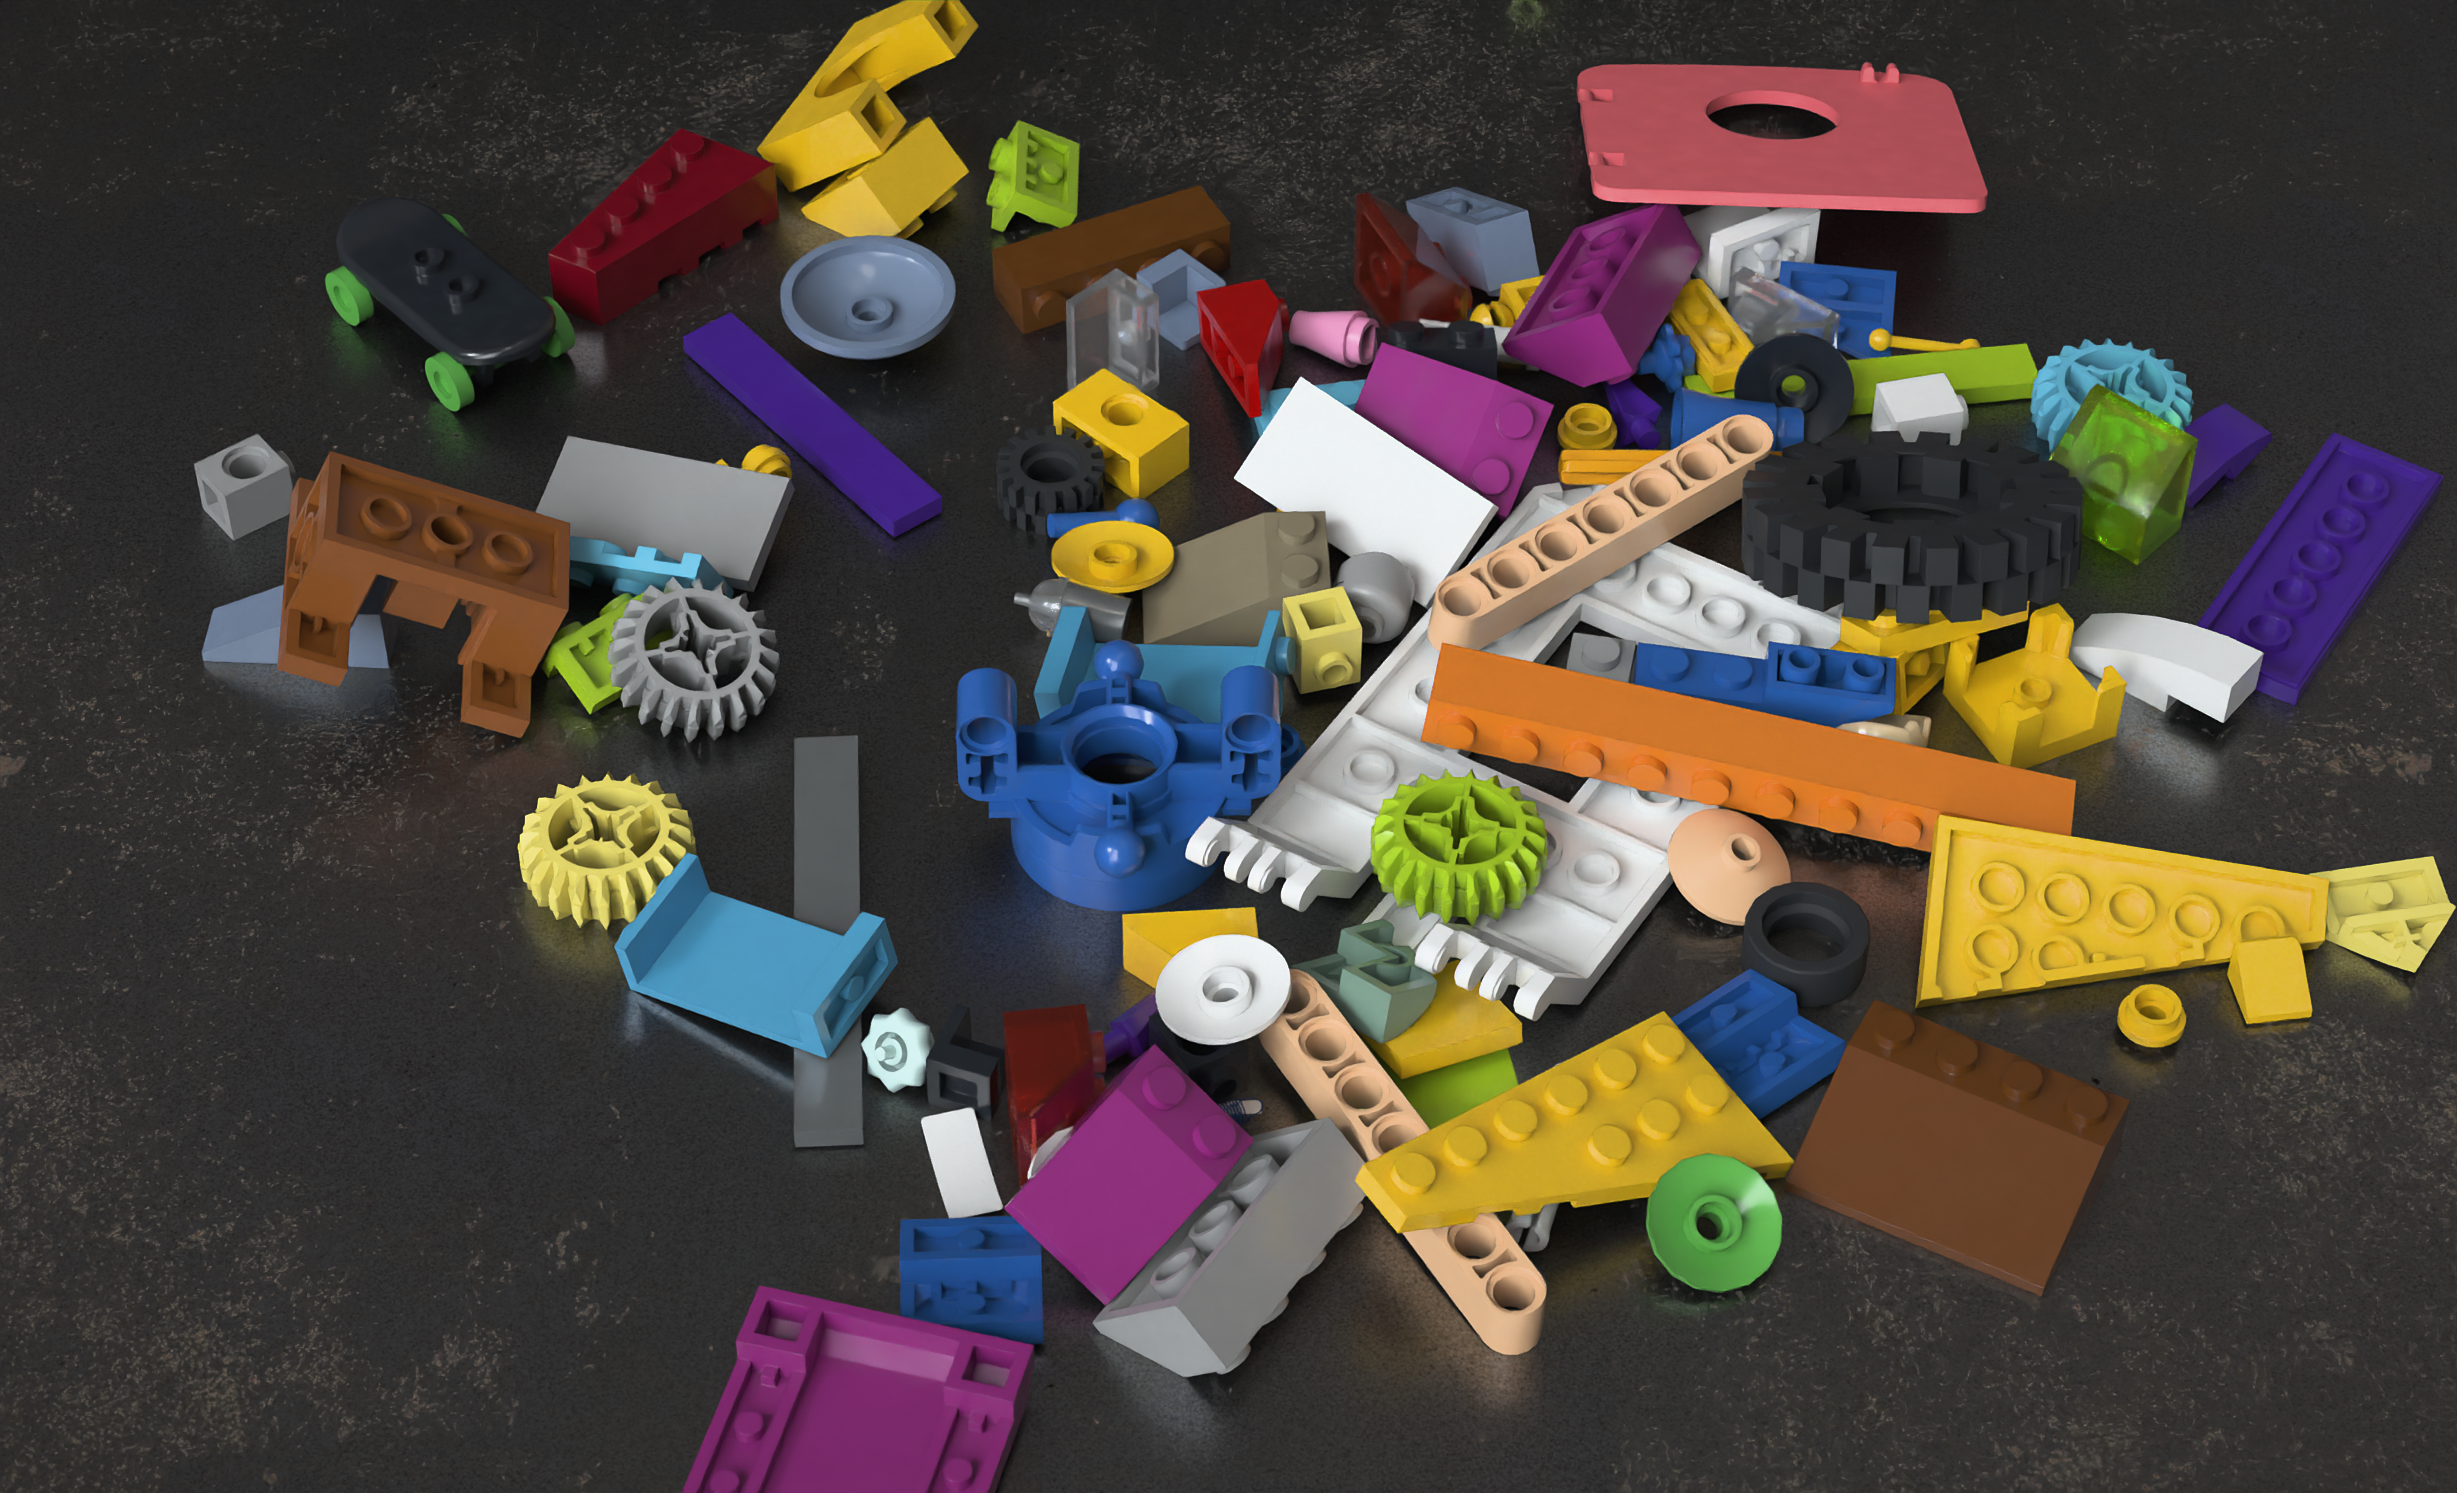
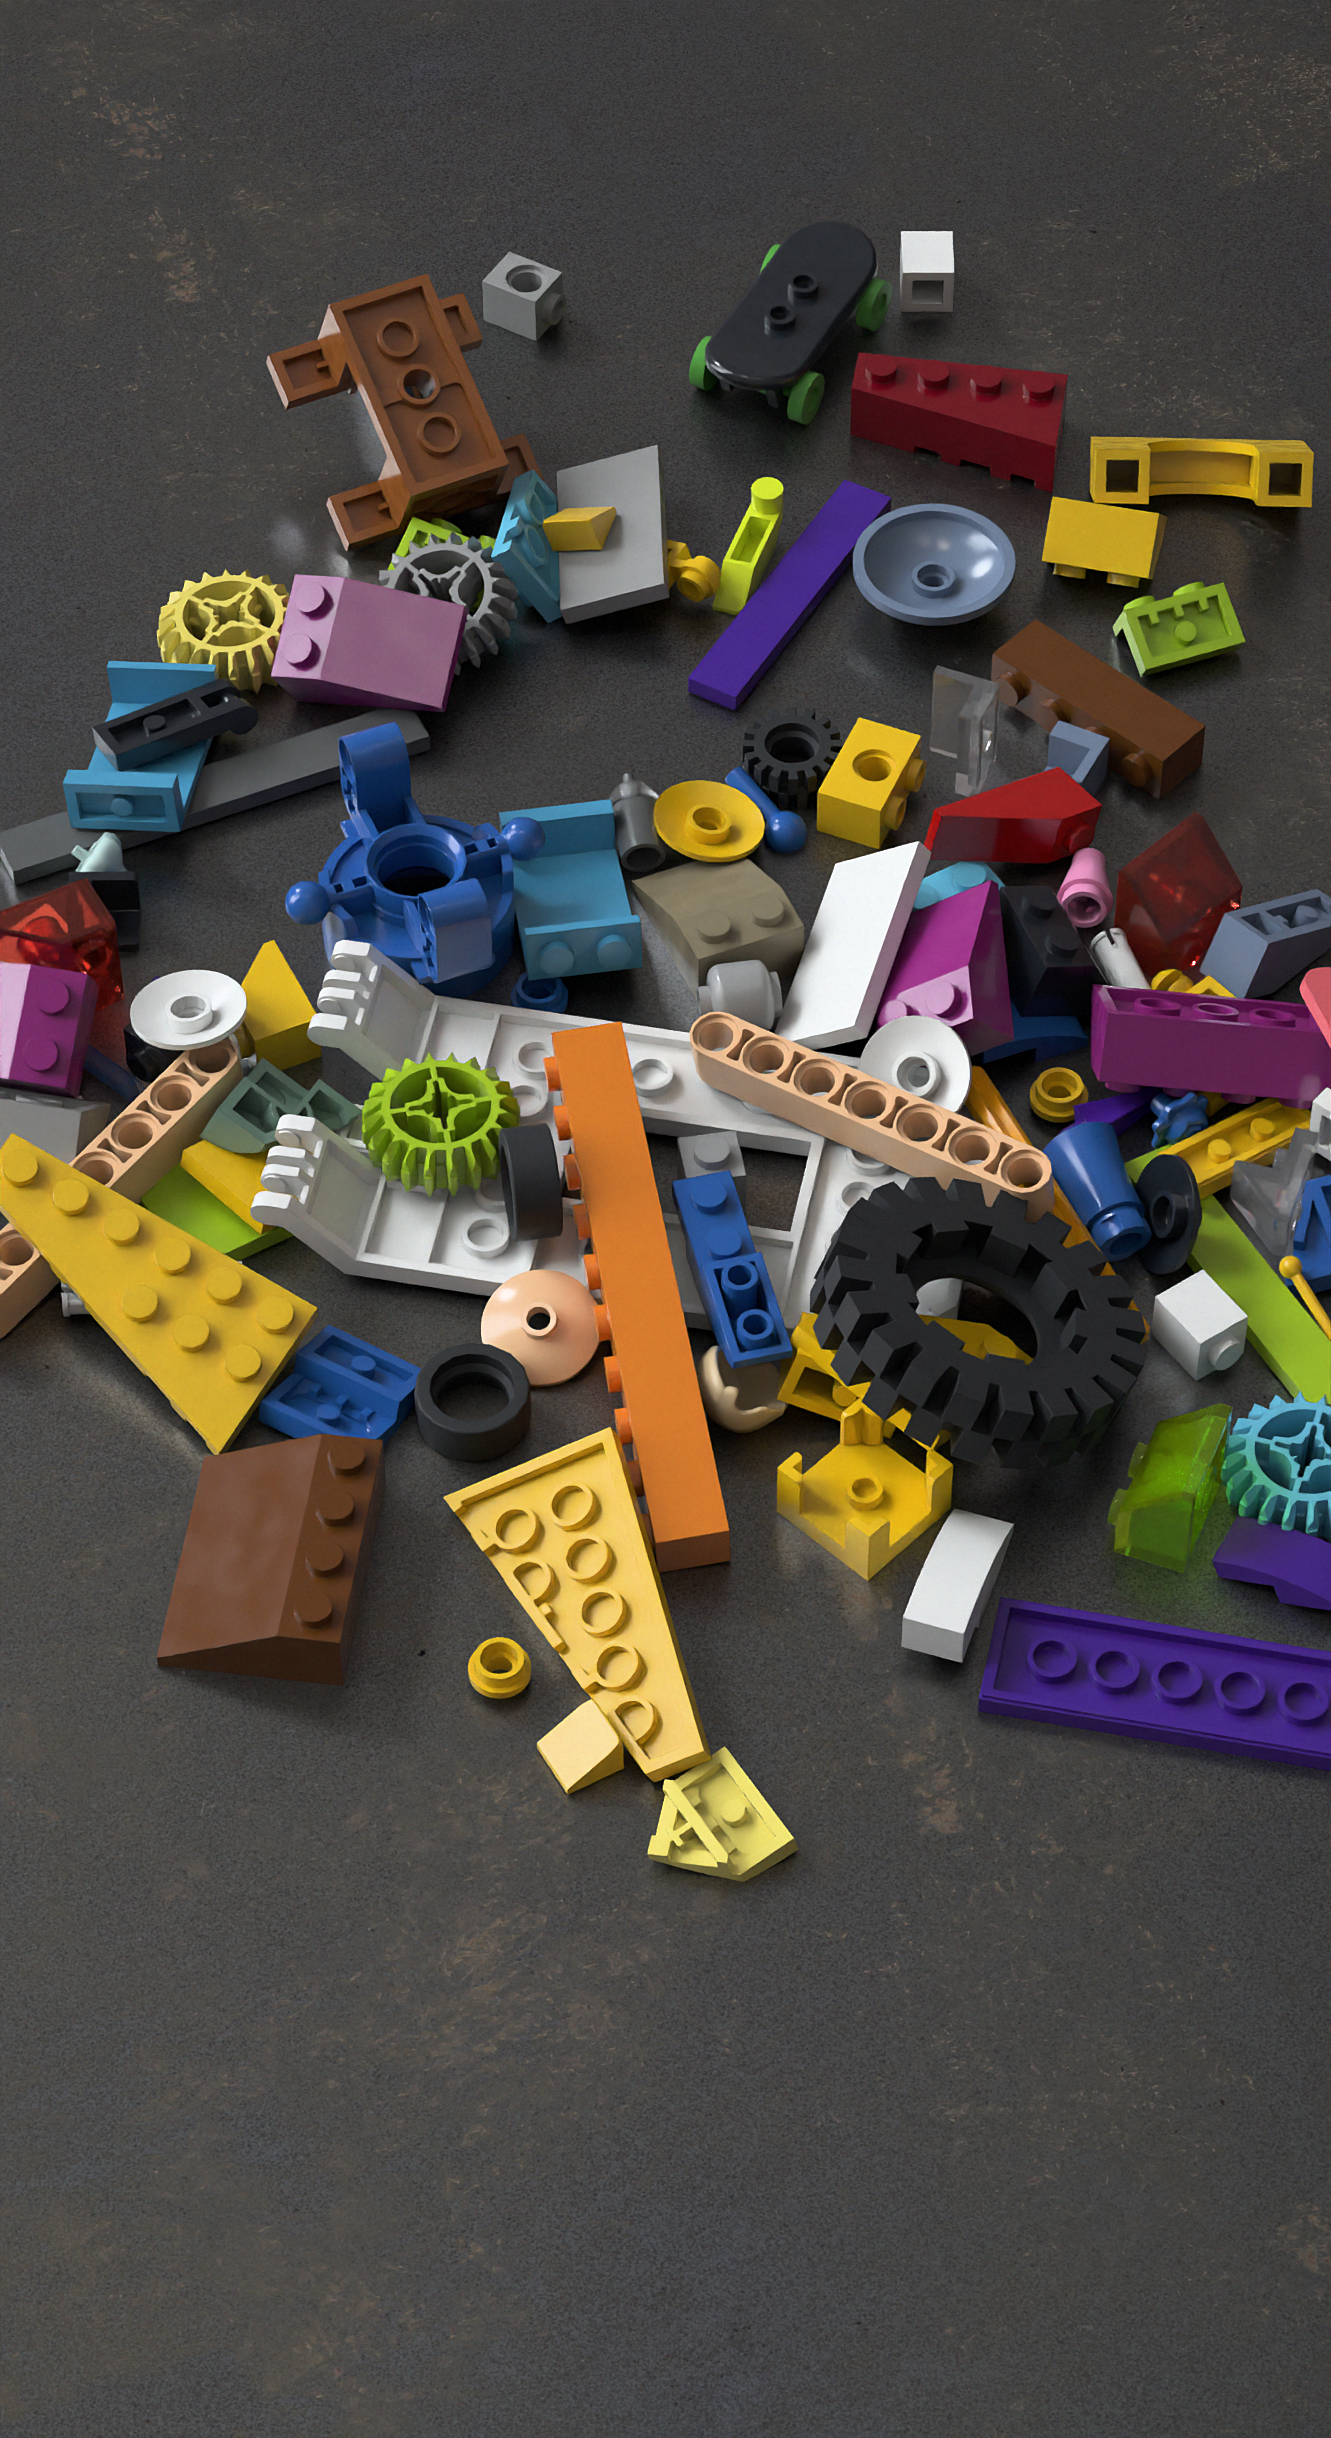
camera: 70 degrees right, 5 degrees up
light yellow brick [1283,586,1362,694] -> none
bright green dish [1646,1153,1782,1293] -> none
none -> black plate [92,678,258,772]
none -> magenta slope [271,574,469,712]
none -> black tyre [499,1123,563,1242]
none -> yellow slope [542,506,617,551]
none -> neon yellow piece [713,477,784,615]
none -> white dish [858,1015,972,1118]
none -> white brick [900,231,954,312]

